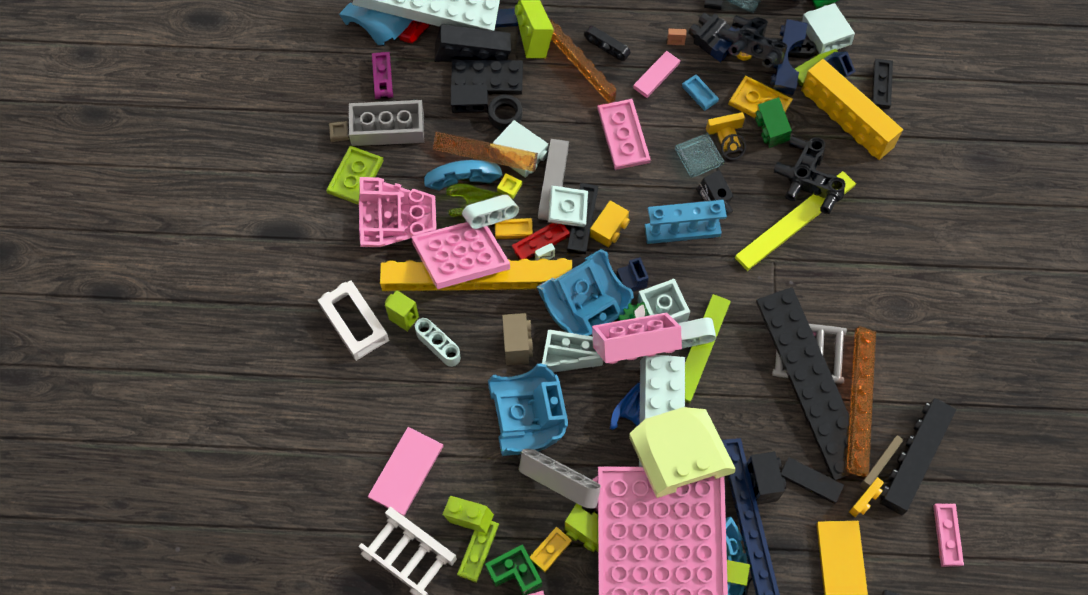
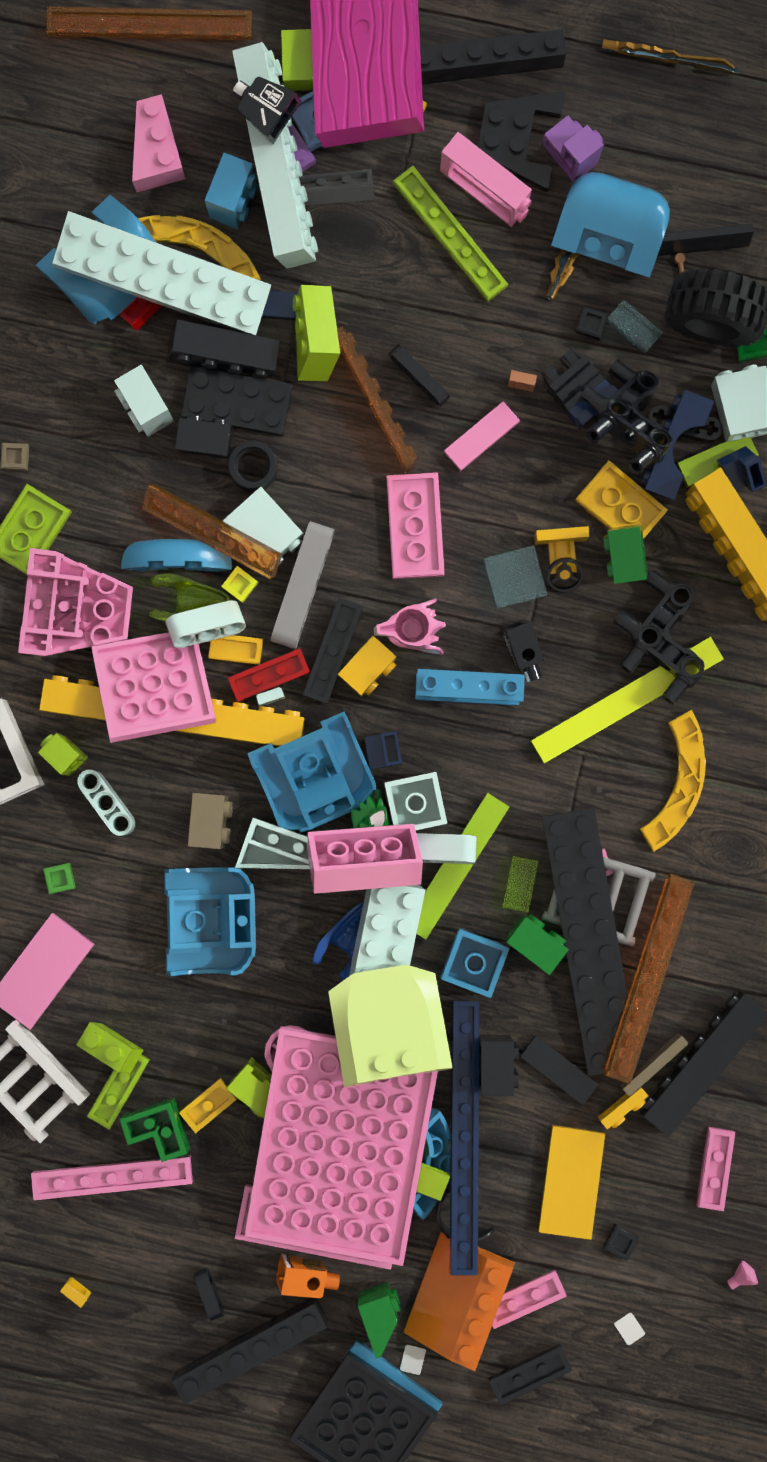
camera: 10 degrees right, 20 degrees up
light grey brick [349,100,424,146] -> none
magenta plate [372,52,393,99] -> none
light grey beam [518,449,601,508] -> none
light aqua tile [548,186,588,227] -> none
dark azure tile [682,75,719,111] -> none
none -> bright green tile [43,863,76,894]
none -> light aqua brick [114,365,174,437]
none -> bright pink piece [373,598,446,655]
none -> dark azure brick [440,927,510,998]
none -> clear neon green tile [502,856,538,913]
none -> green brick [503,914,569,975]
none -> yellow tile [640,710,706,852]

